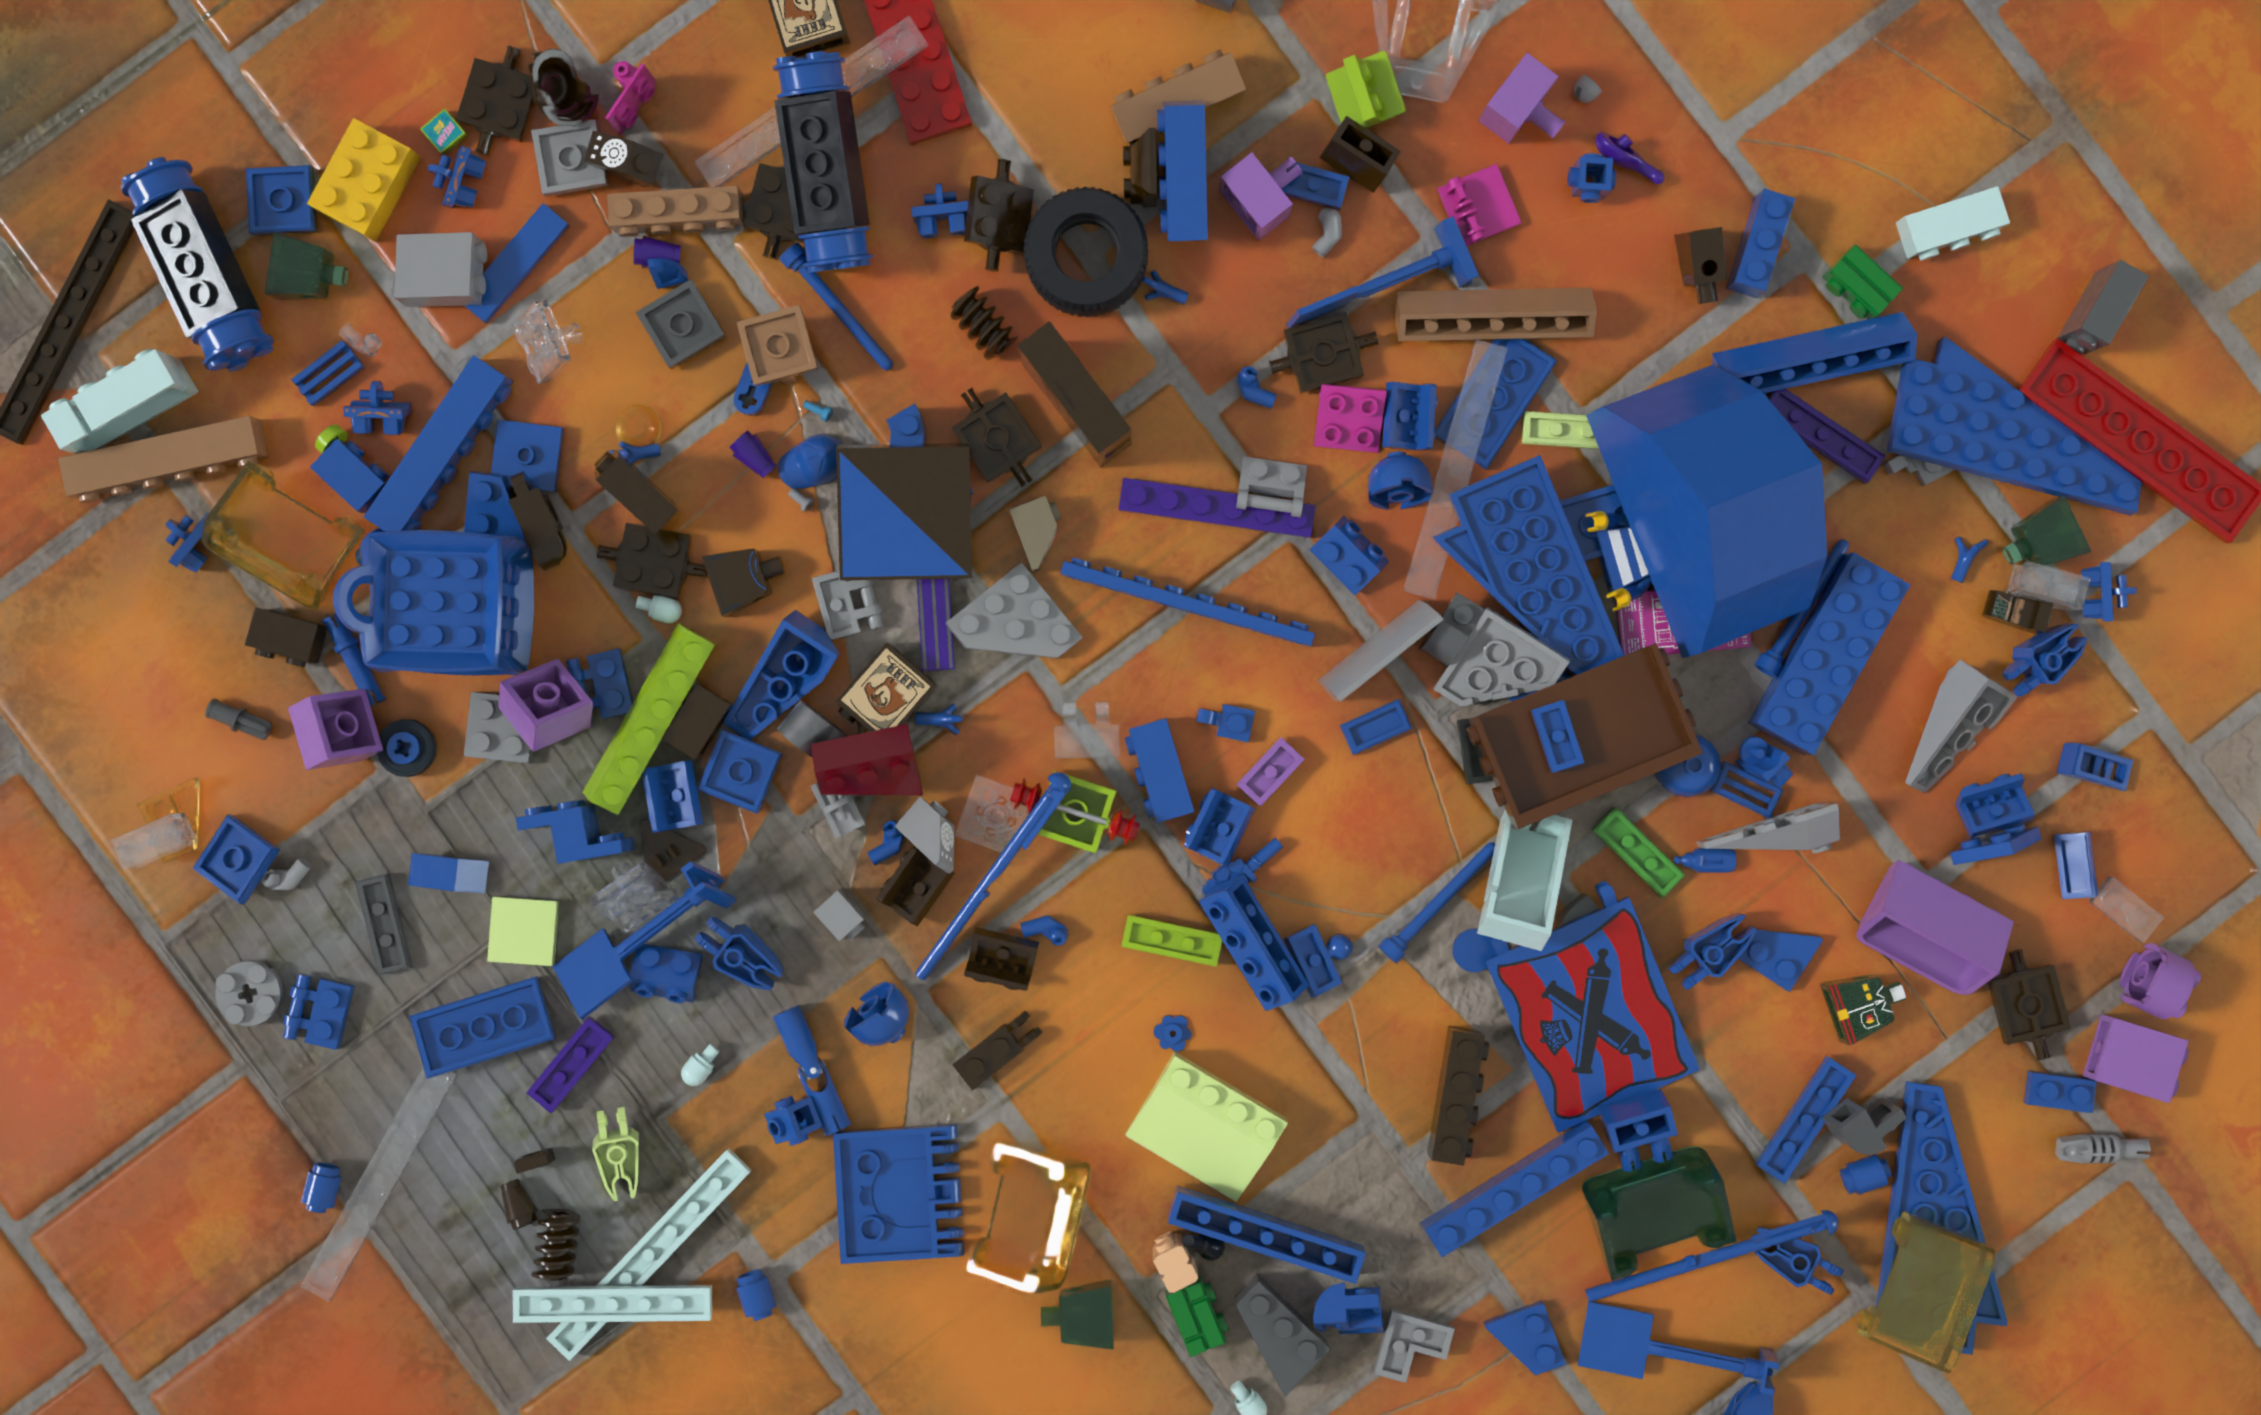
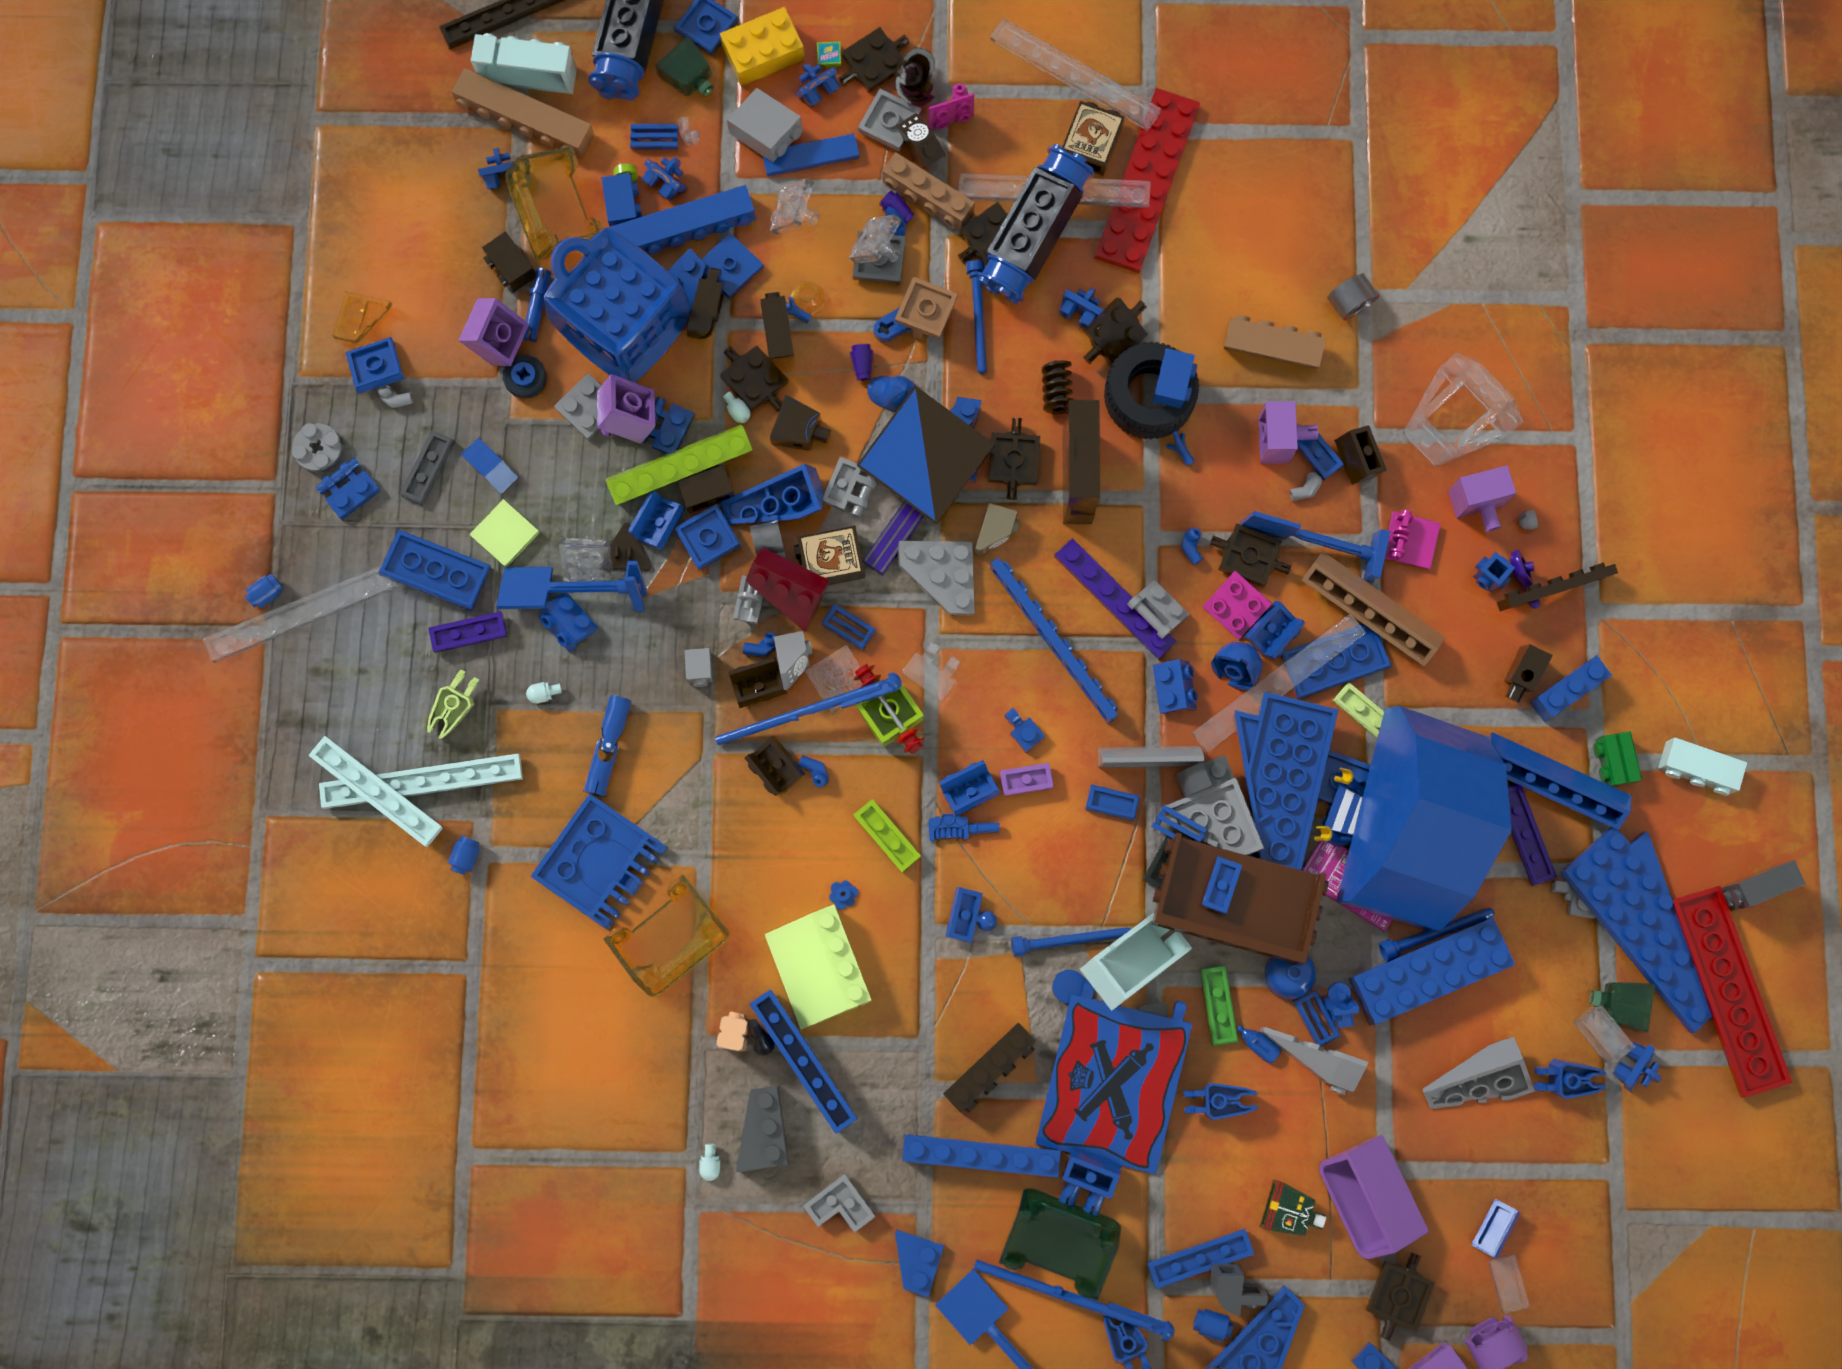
camera: 40 degrees right, 10 degrees down
clear hinge [110,813,198,871] -> none
dark grey axle [205,698,273,740] -> none
dark brown cone [500,1179,538,1230] -> none
dark brown tile [514,1148,555,1174] -> none
blue bracket [516,800,635,864] -> none
dark brown piece [531,1209,581,1281] -> none
blue hinge [695,916,784,990] -> none
blue brick [764,1096,822,1146] -> none
light grey piece [788,488,814,512] -> none
dark azure piece [803,400,833,422] -> none
blue cylinder [844,981,909,1046] -> none
blue bar [915,704,963,735] -> none
dark brown hinge [953,1010,1042,1090] -> none
clear green torso [1041,1280,1114,1349] -> none
dark brown slope [1123,128,1157,208] -> none
blue brick [1124,718,1194,823] -> none
blue brick [1157,100,1208,241] -> none
green brick [1165,1276,1230,1357] -> none
blue brick [1199,875,1309,1011] -> none
blue brick [1313,1282,1384,1335] -> none
lime bracket [1326,51,1406,128] -> none
blue wing [1738,929,1823,992] -> none
blue bar [1950,537,1988,583] -> none
blue plate [1950,824,2042,865] -> none
blue bracket [1955,774,2035,839] -> none
dark brown leg [1982,590,2054,634] -> none
blue slope [2057,743,2133,791] -> none
none -> blue tile [821,603,876,651]
none -> clear plate [849,214,902,263]
none -> blue tile [1151,805,1209,843]
none -> blue brick [1153,348,1197,409]
none -> dark brown plate [1497,562,1618,612]

